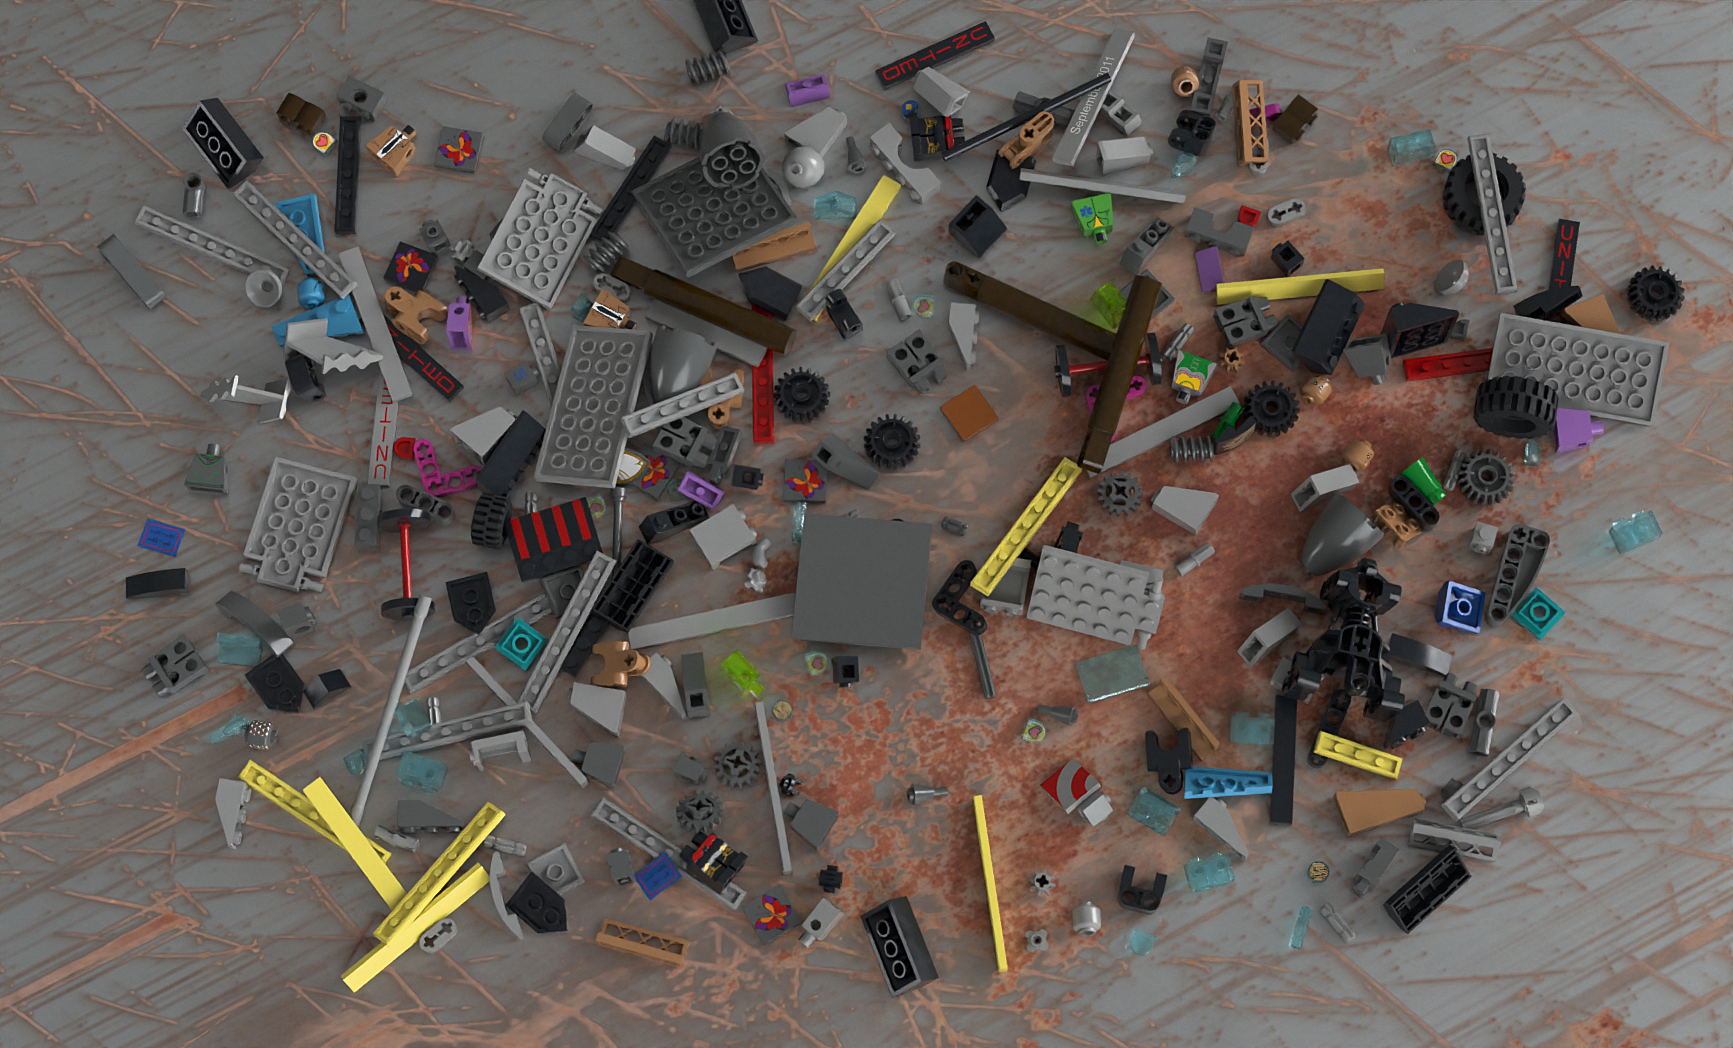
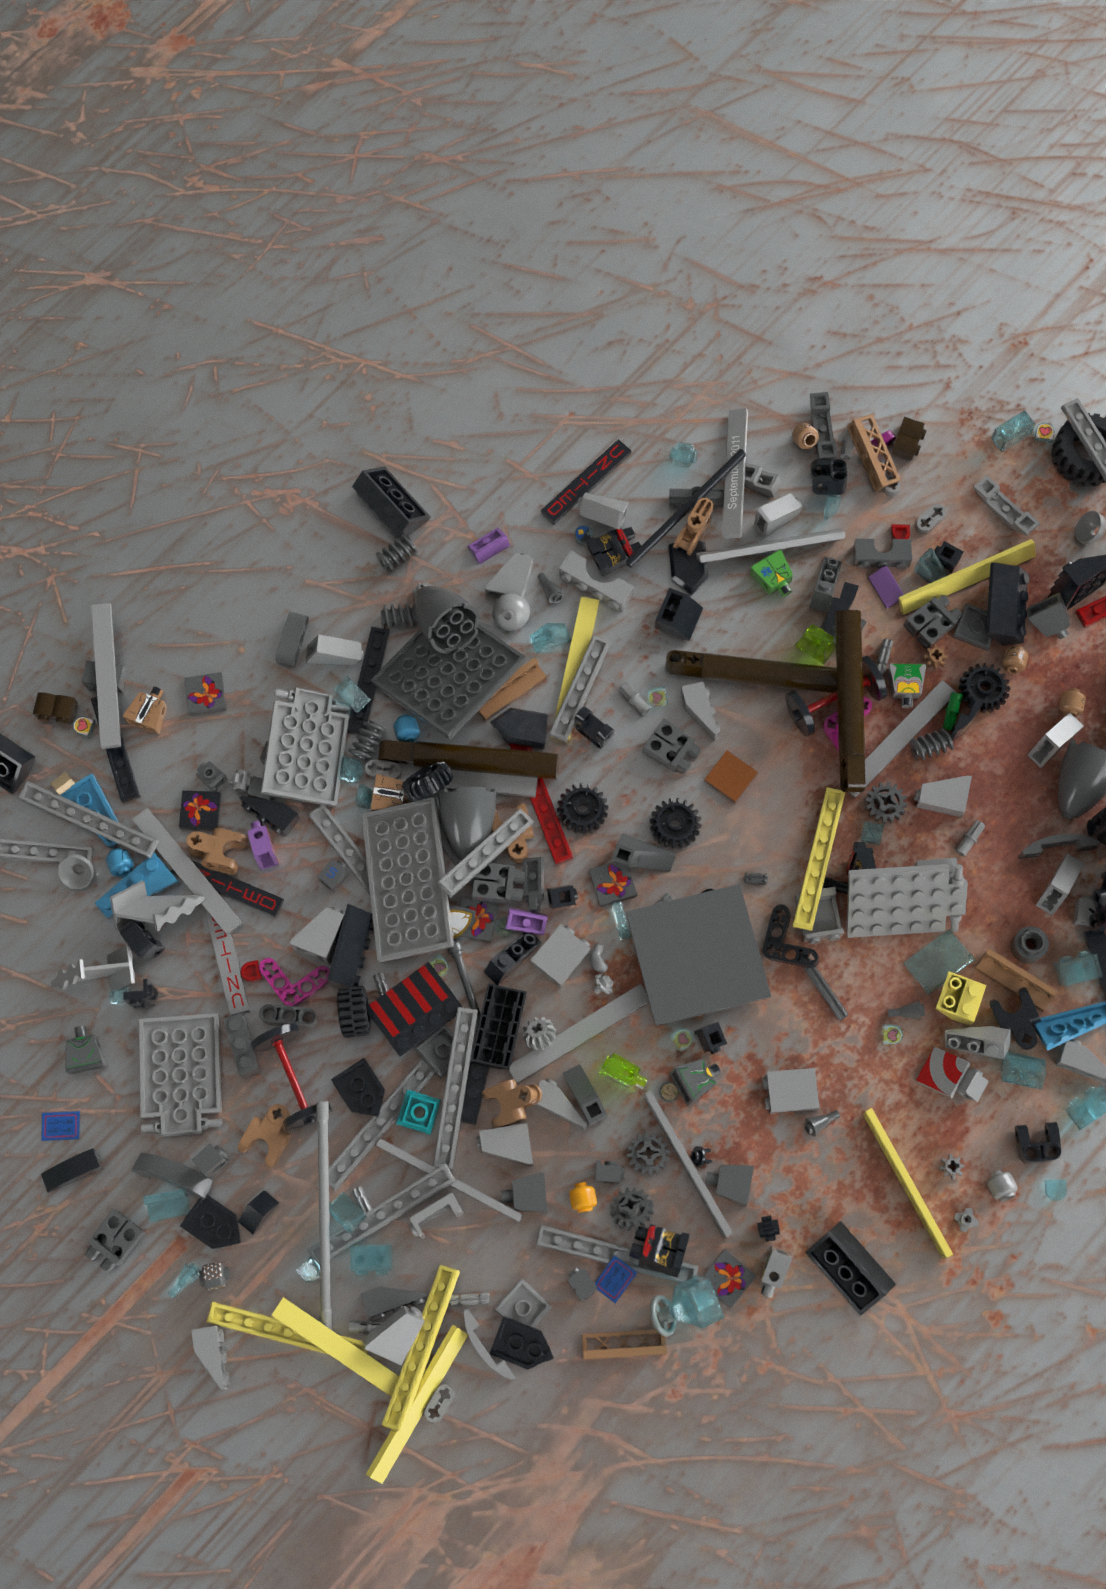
camera: 20 degrees left, 0 degrees up
none -> tan tile [50,772,74,795]
none -> light grey tile [91,603,121,749]
none -> clear light blue tile [109,988,130,1004]
none -> black bracket [123,979,158,1010]
none -> medium nougat piece [238,1104,291,1168]
none -> clear light blue slope [335,676,371,713]
none -> clear light blue slope [340,756,363,783]
none -> light grey slope [363,1306,425,1365]
none -> dark azure head [393,715,420,742]
none -> black gear [402,762,453,801]
none -> light grey gear [523,1016,556,1051]
none -> light orange head [569,1182,597,1213]
none -> clear light blue piece [650,1275,725,1337]
none -> dark grey torso [669,1060,721,1106]
none -> clear light blue head [670,442,698,468]
none -> light grey panel [762,1068,819,1114]
none -> black slope [821,582,859,638]
none -> clear light blue tile [861,822,884,845]
none -> clear light blue slope [914,548,948,584]
none -> light yellow slope [936,971,986,1026]
none -> light grey slope [945,1026,1010,1059]
none -> light grey slope [974,475,1040,536]
none -> dark grey piece [1011,926,1049,964]

